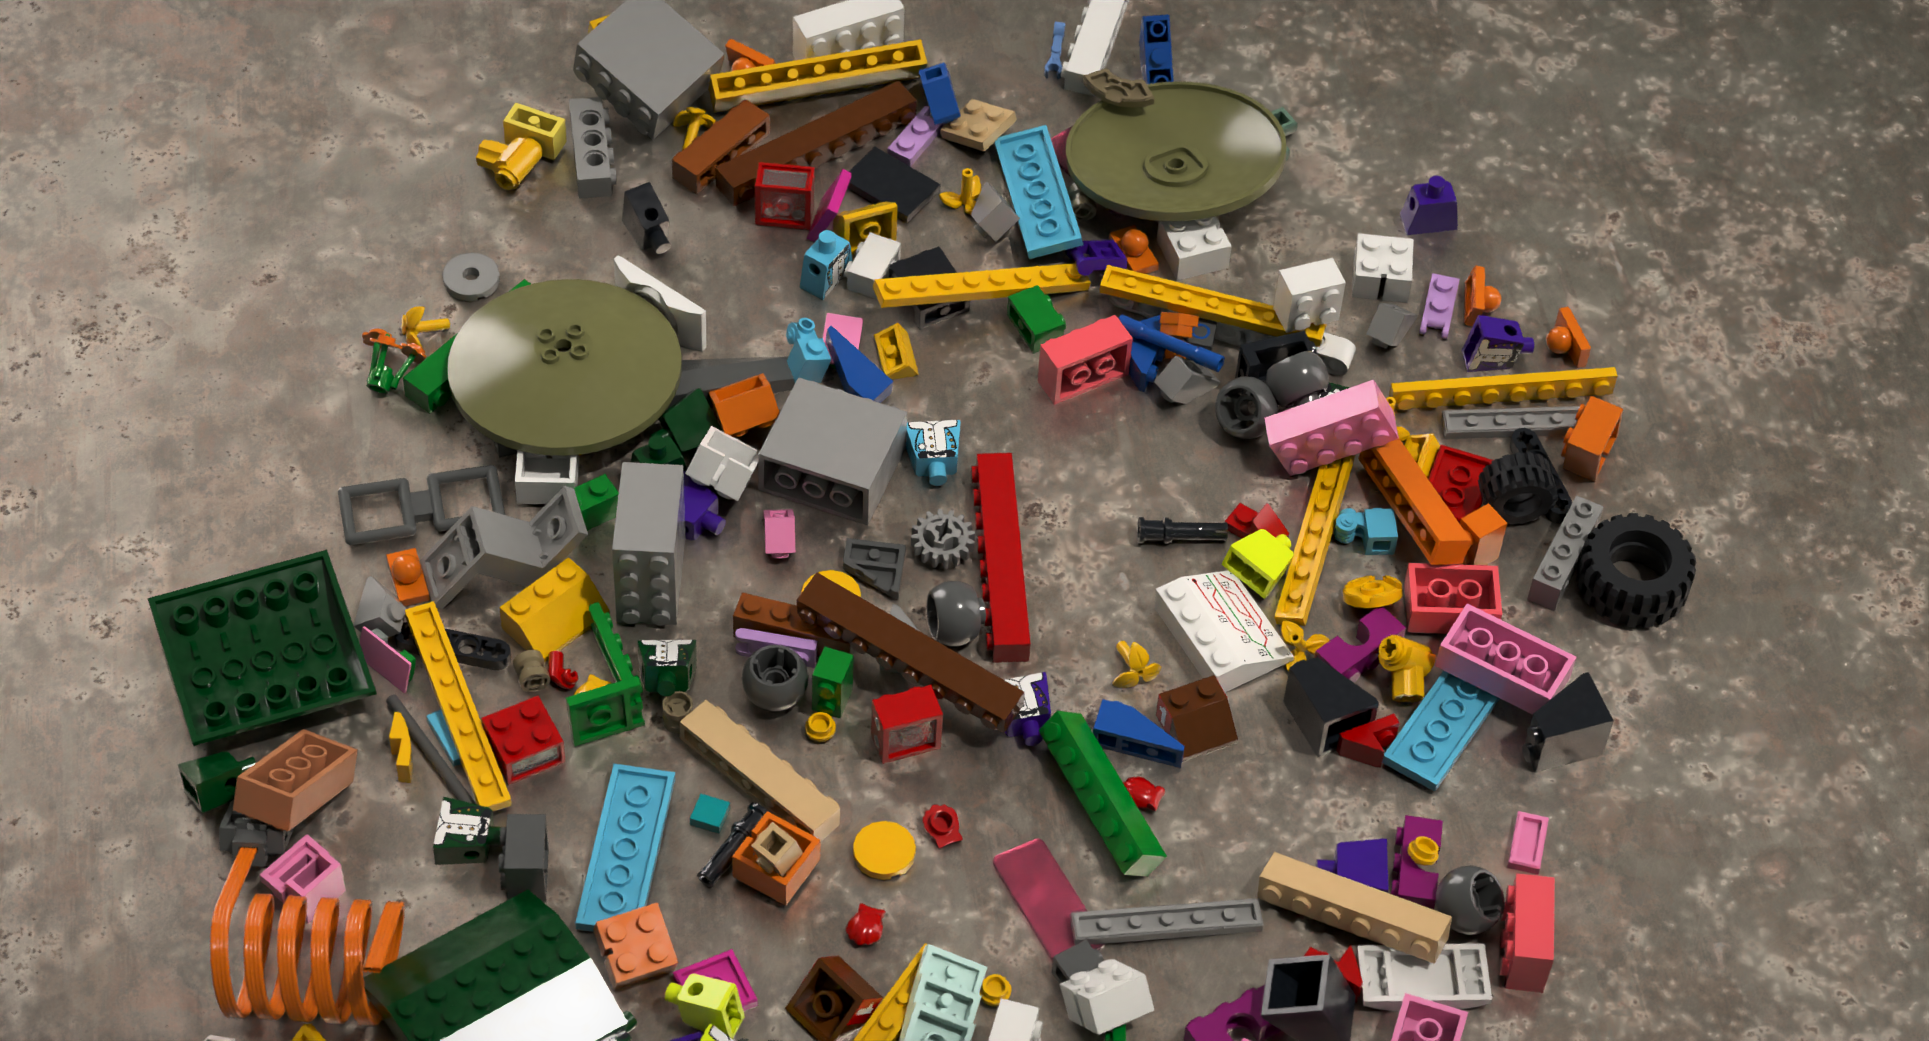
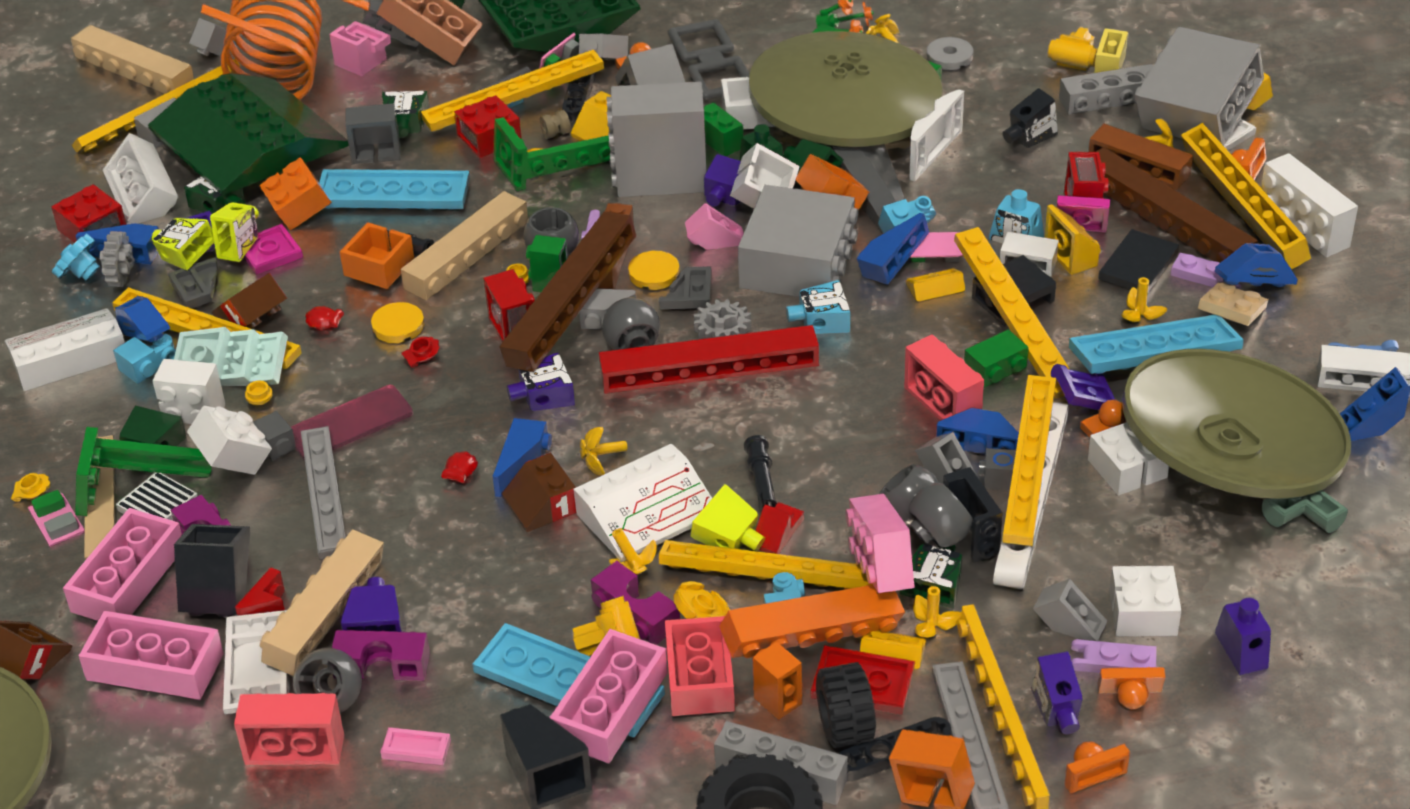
camera: 90 degrees right, 10 degrees down
yellow slope [389,712,413,783] -> none
red arm [548,651,578,689] -> none
dark green torso [638,640,697,697] -> none
dark tan wheel [662,691,693,734] -> none
teal tile [690,794,730,834] -> none
tan brick [751,822,803,877] -> none
light grey slope [971,182,1020,241] -> none
green brick [1039,711,1167,877] -> none
dark tan tile [1082,68,1155,108] -> none
blue piece [1118,314,1225,372] -> none
orange piece [1160,312,1199,359] -> none
white piece [1273,258,1346,333] -> none
black slope [1283,657,1379,758] -> none
red slope [1336,713,1400,768] -> none
yellow plate [1407,836,1439,865] -> none

